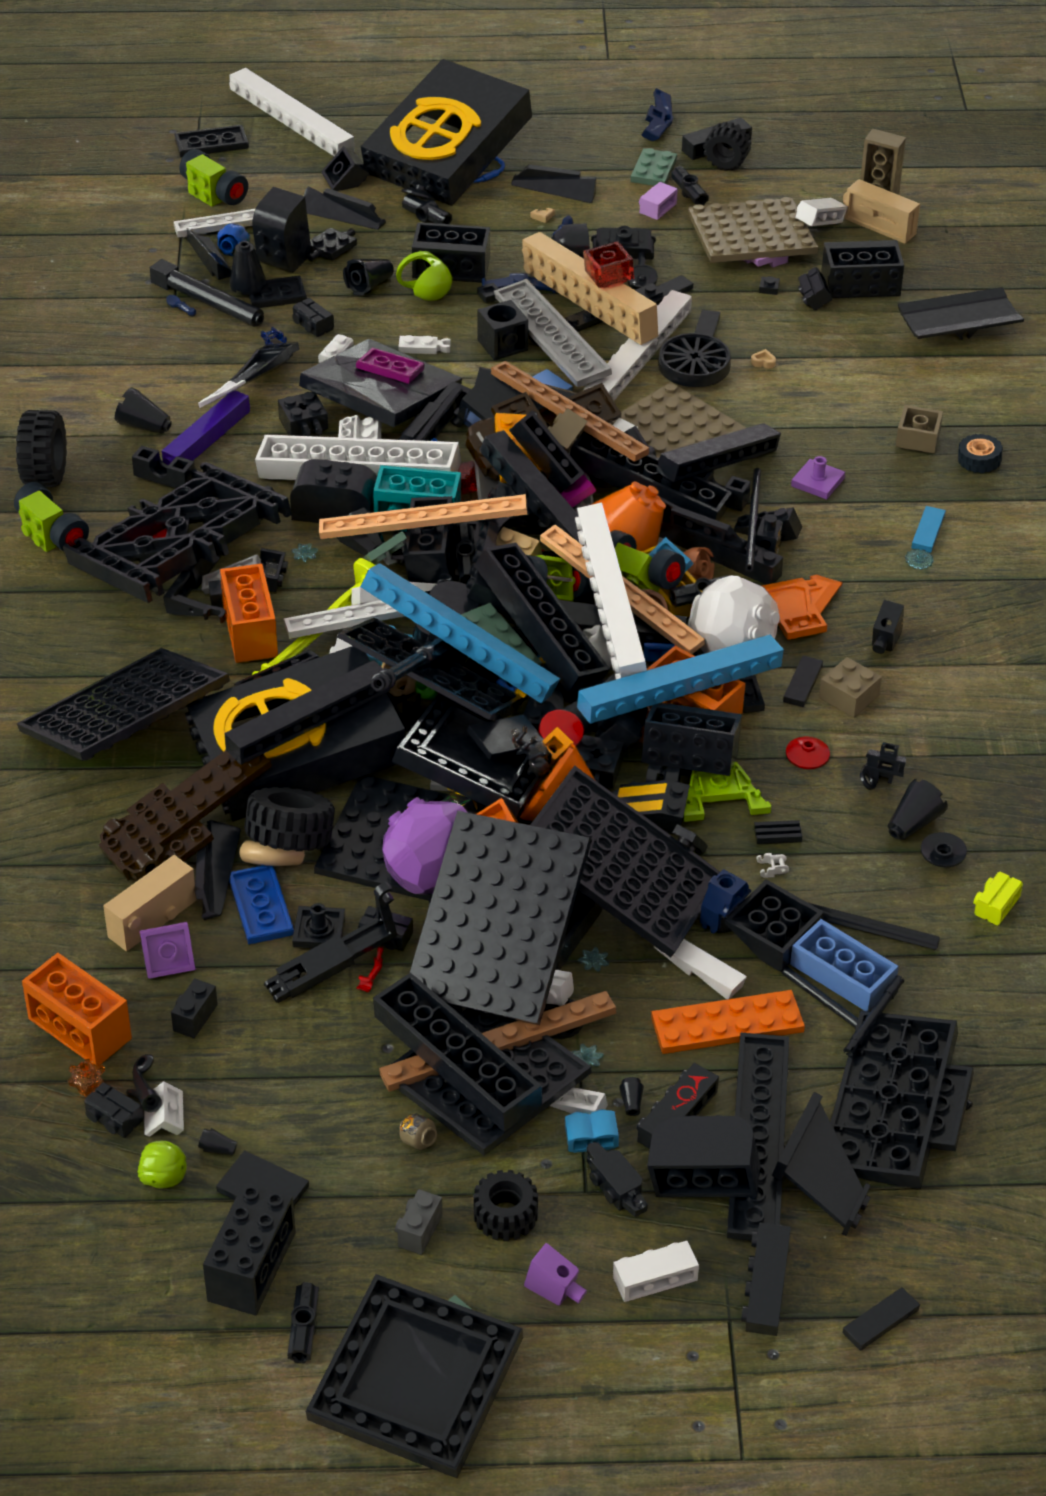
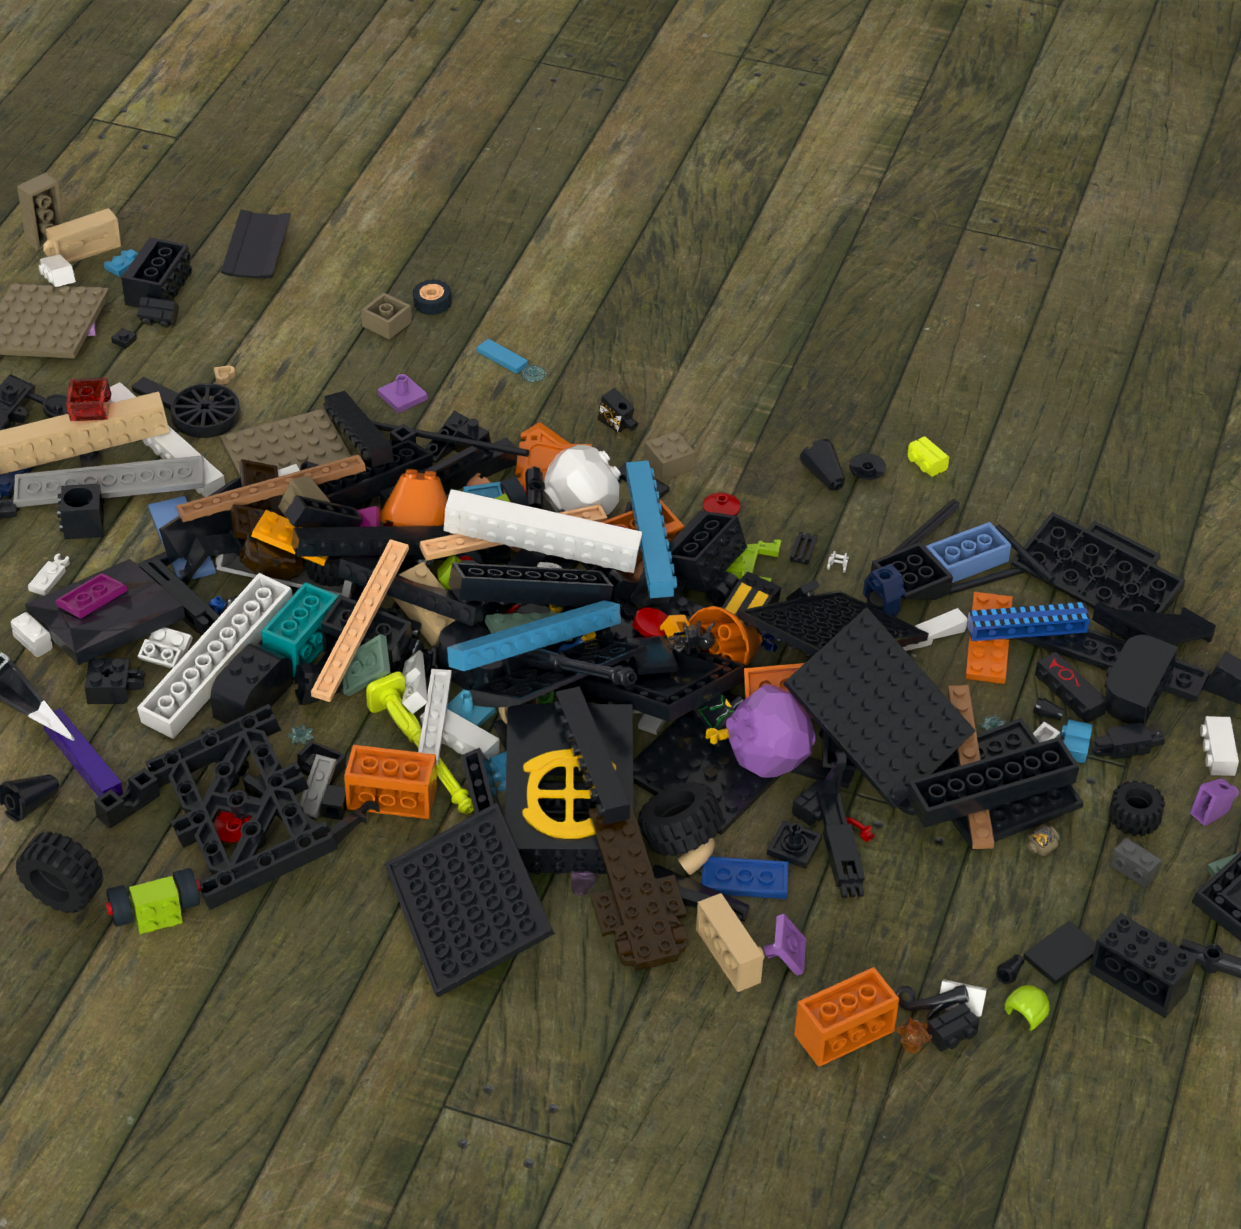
camera: 70 degrees left, 0 degrees up
black brick [171,978,218,1039] -> none
black piece [860,742,906,790] -> none
none -> blue brick [967,602,1090,641]

